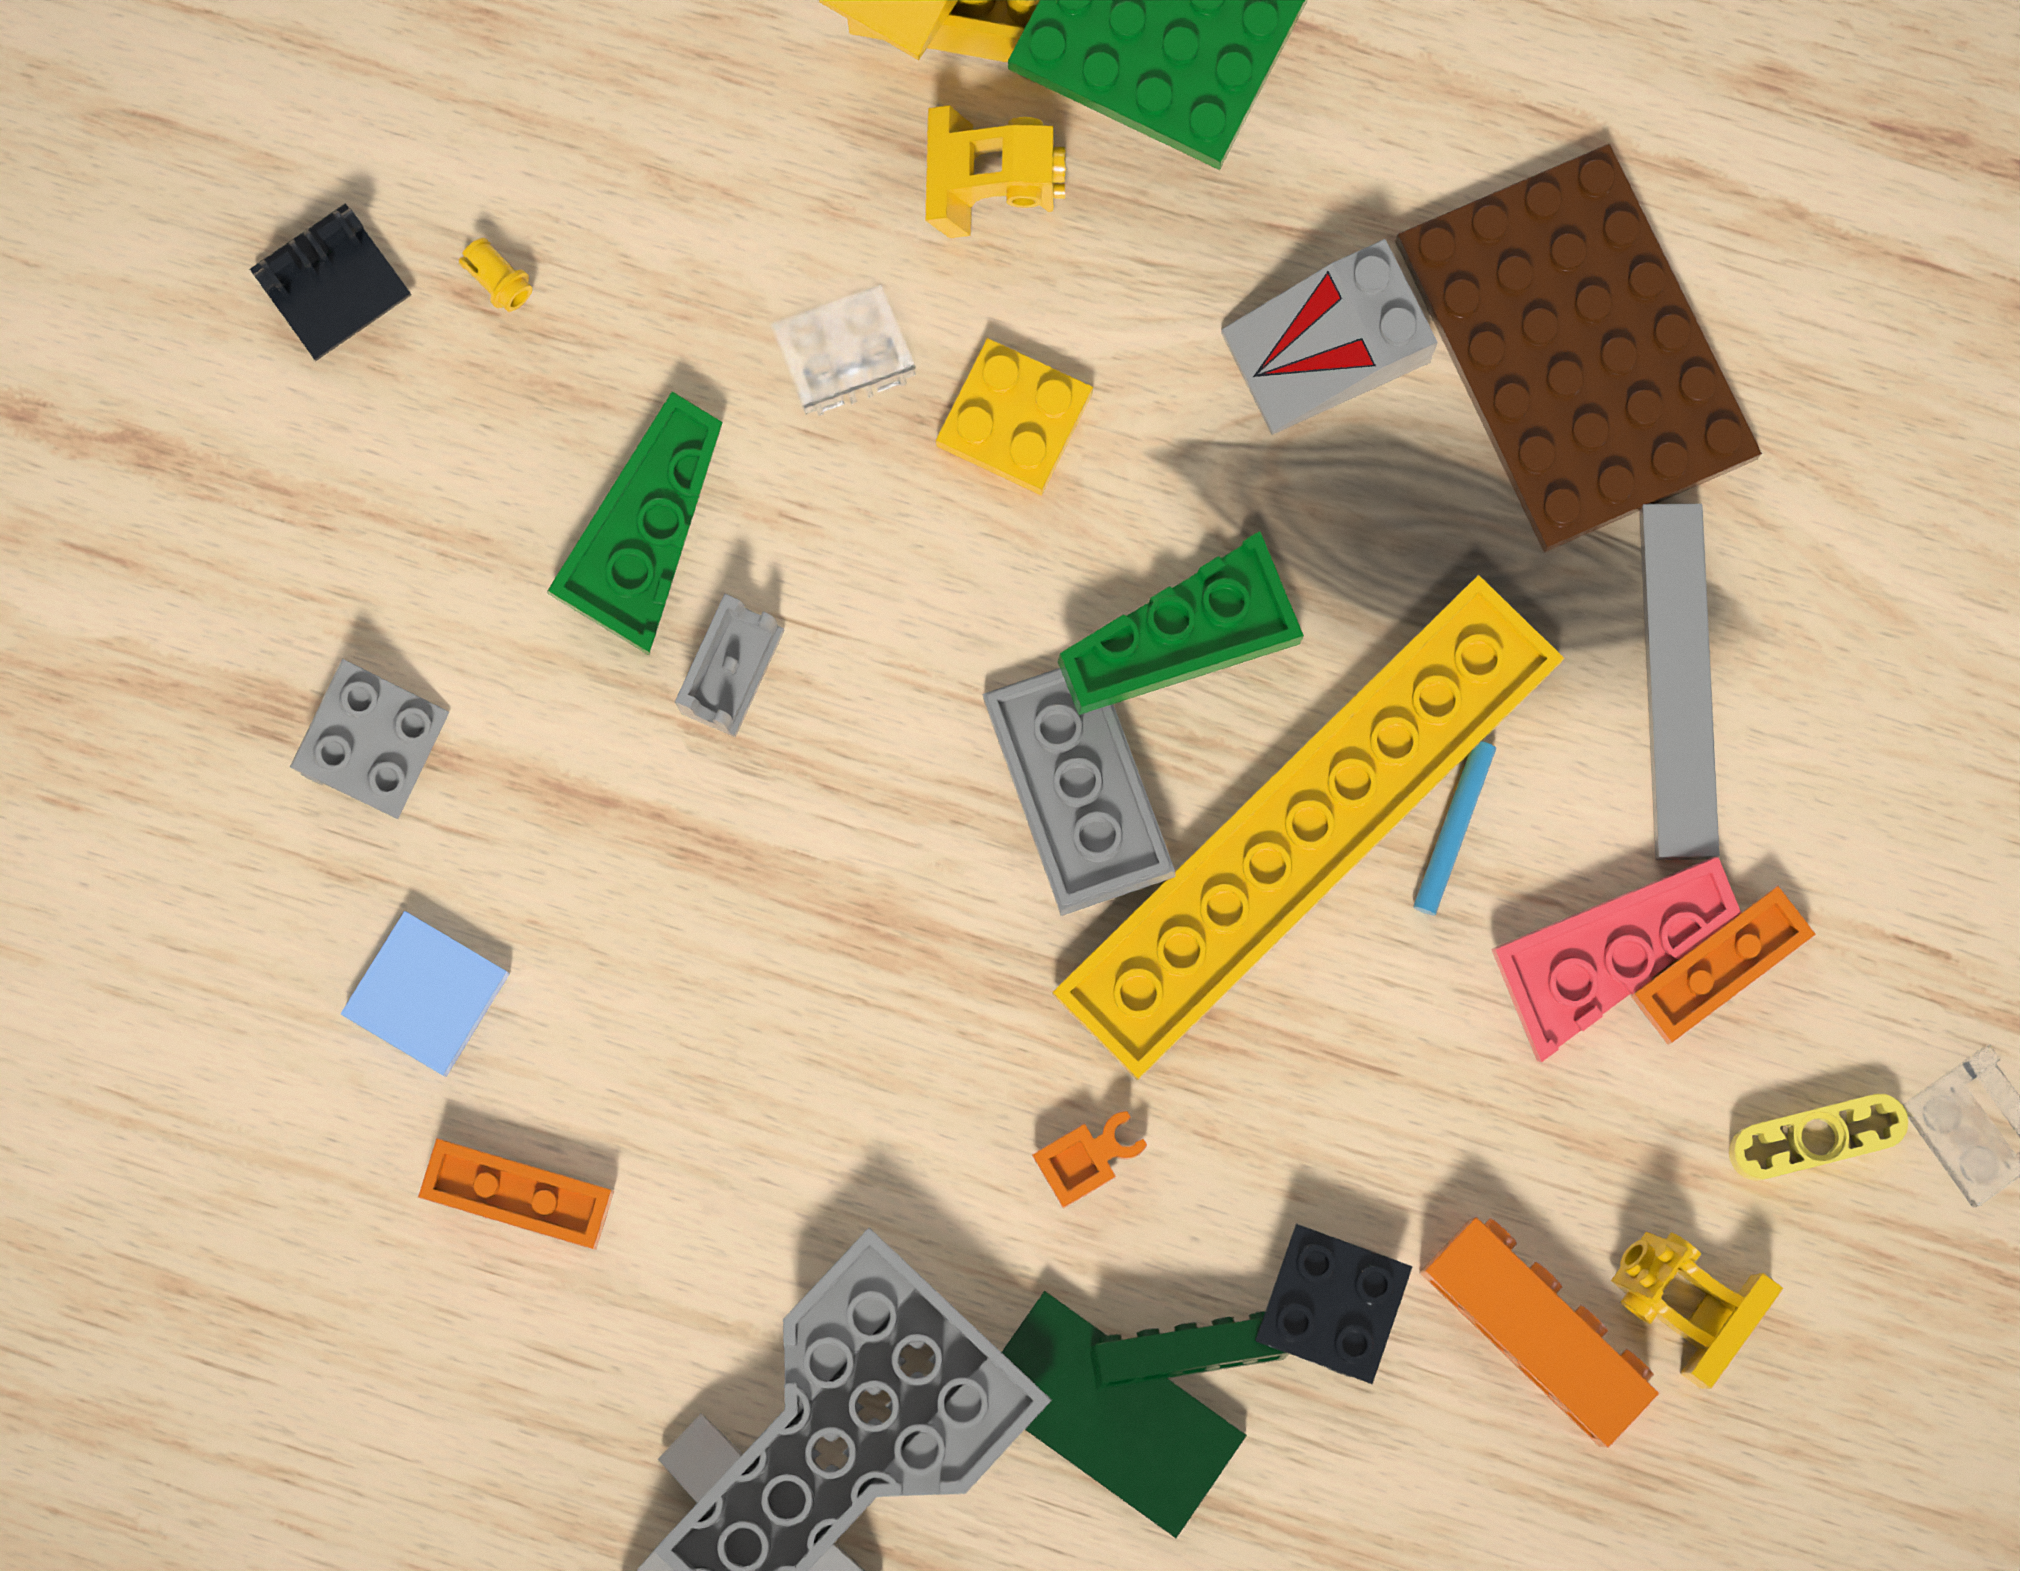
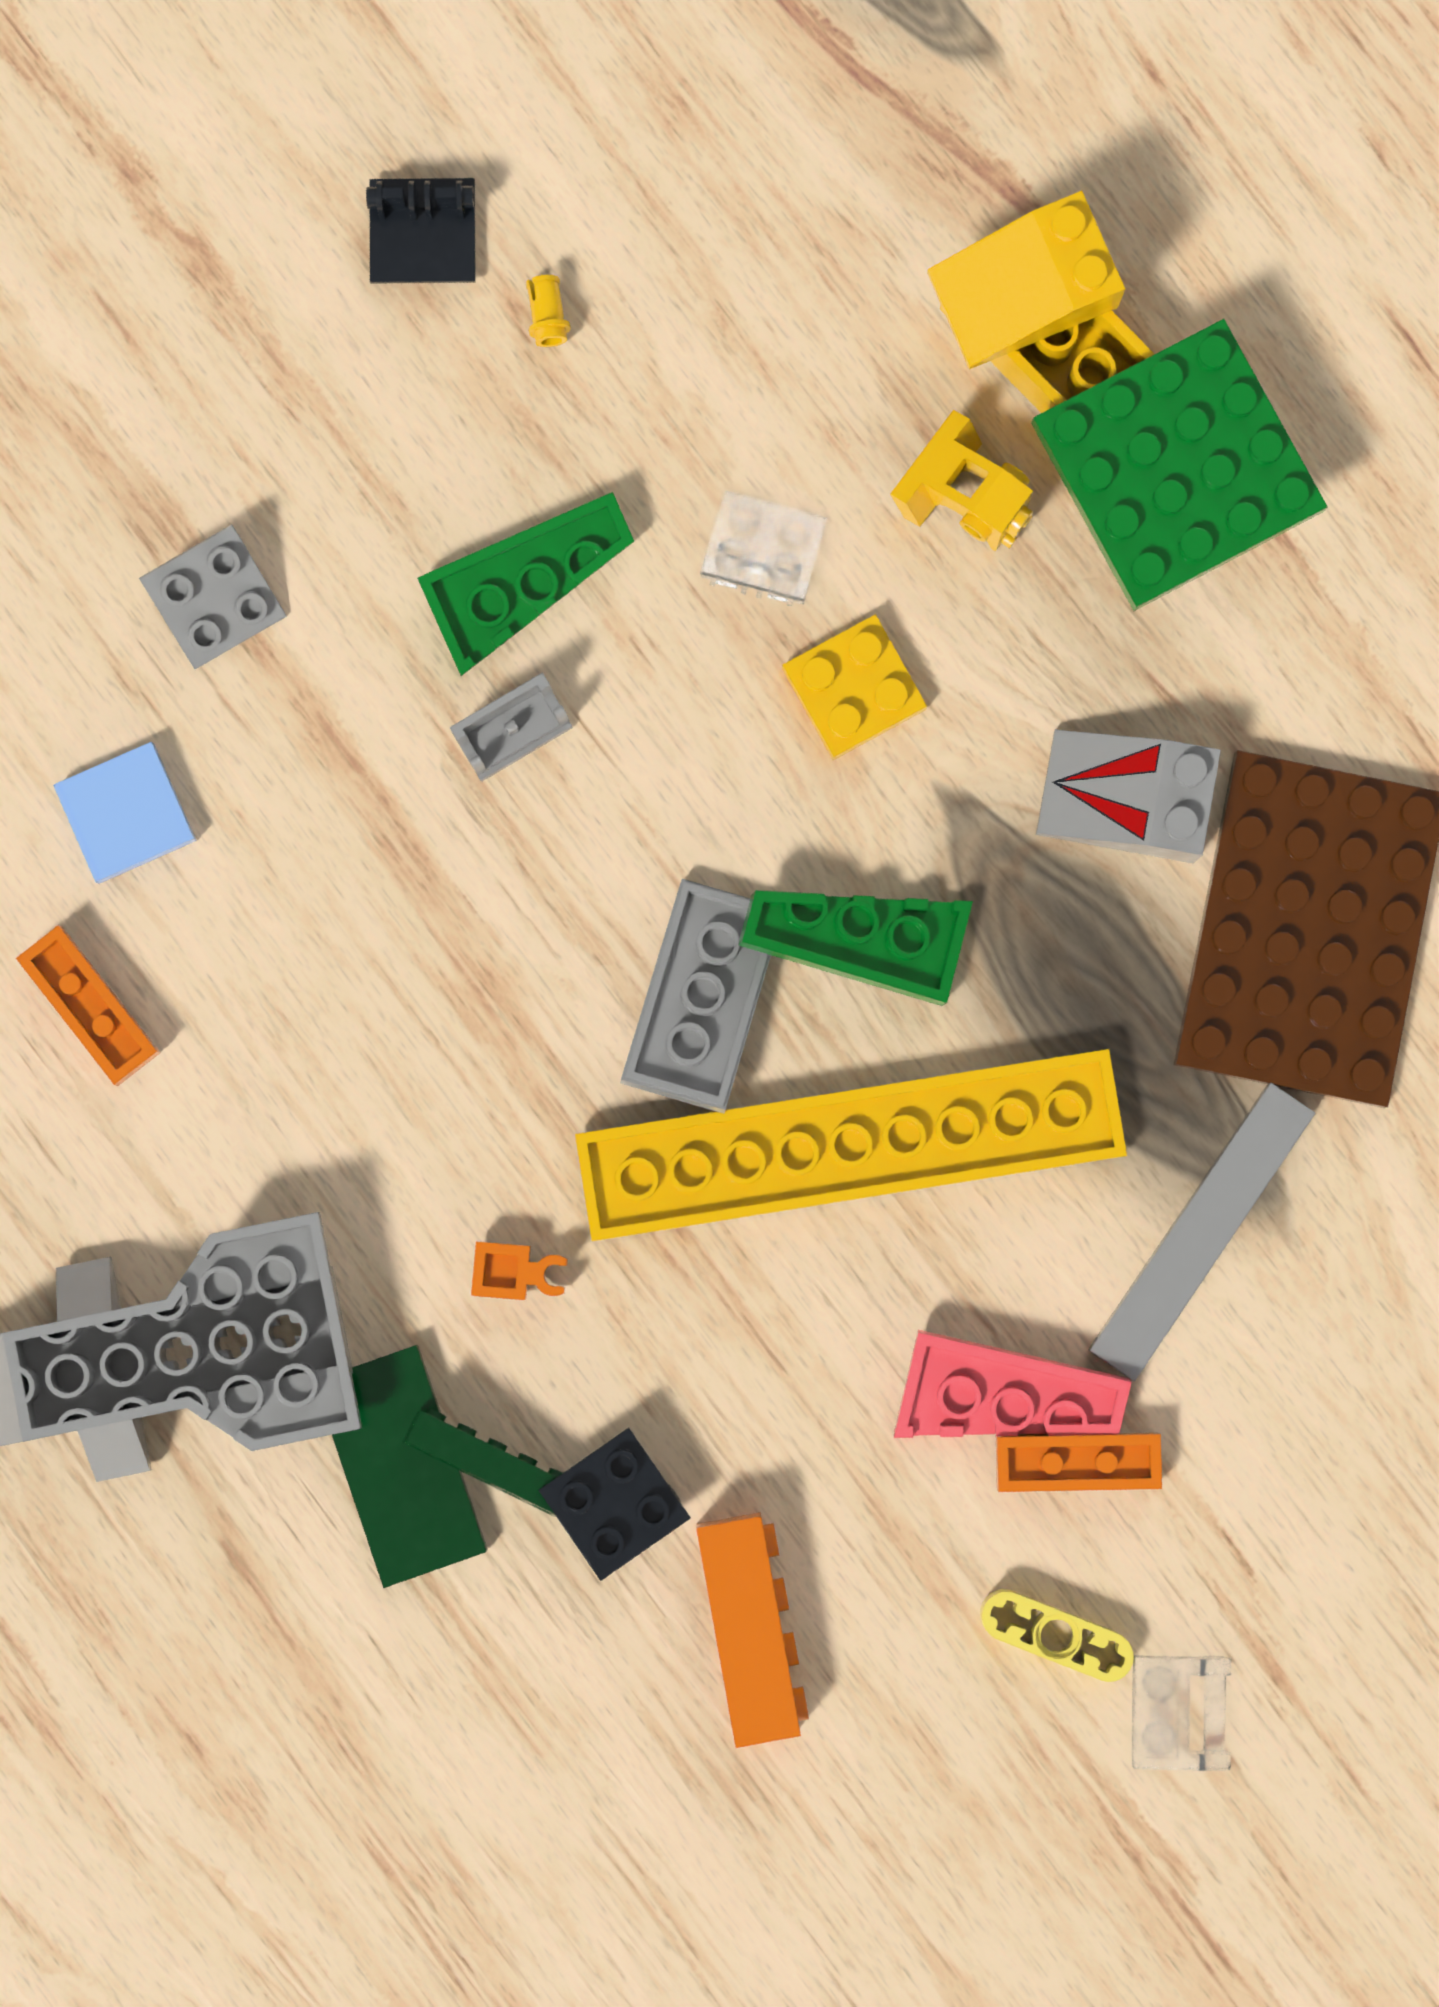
camera: 30 degrees right, 5 degrees up
dark azure bar [1413,741,1497,916] -> none
yellow tile [1611,1231,1783,1389] -> none

